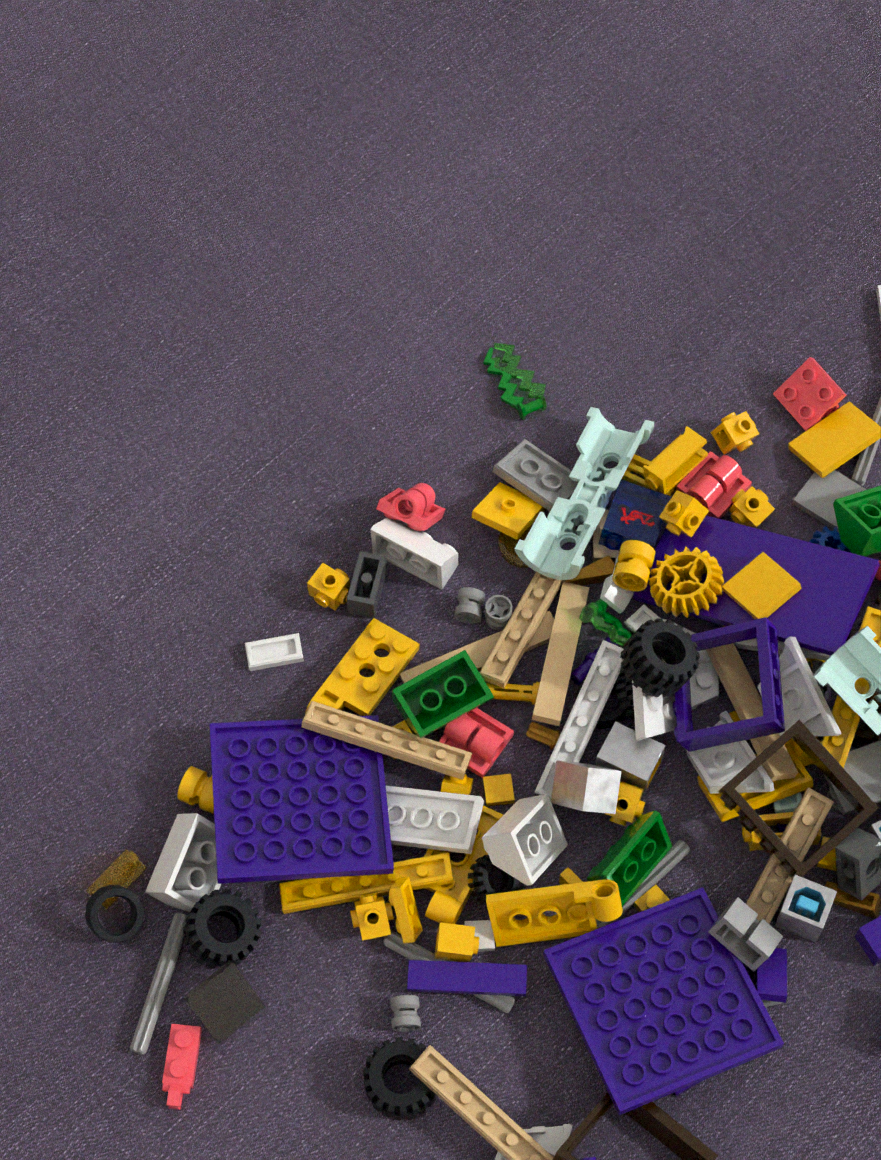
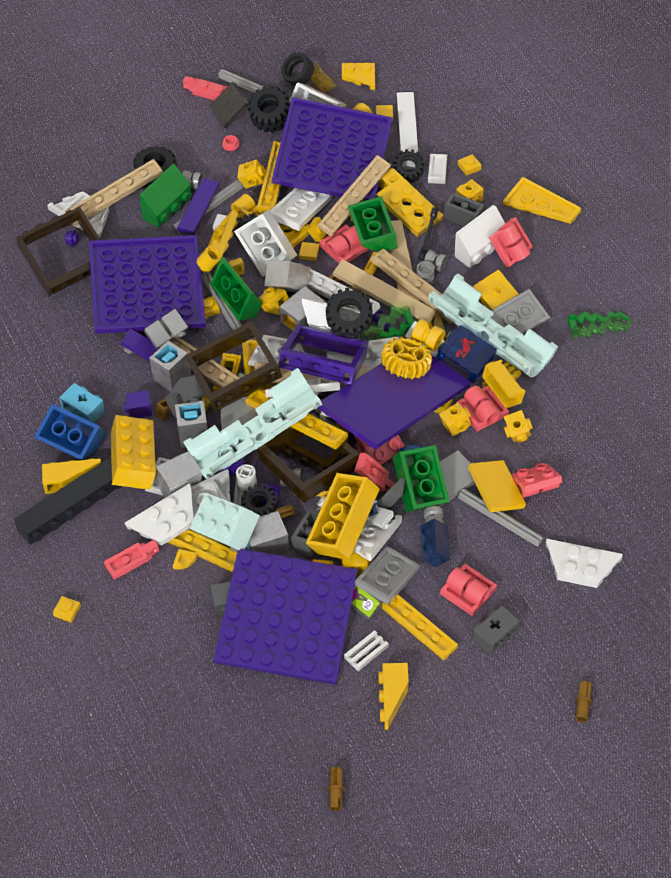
camera: 105 degrees right, 10 degrees down
yellow plate [389,877,423,943] -> none
yellow brick [434,922,479,962] -> none
yellow brick [659,490,709,537] -> none
yellow tile [722,552,802,620] -> none
none -> green slope [139,164,192,228]
none -> coral plate [222,135,239,151]
none -> yellow wing [342,63,375,90]
none -> yellow tile [376,105,393,121]
none -> black tyre [393,149,424,183]
none -> white tile [397,92,418,170]
none -> black piece [418,207,438,261]
none -> yellow plate [458,154,481,176]
none -> yellow wing [503,177,581,224]

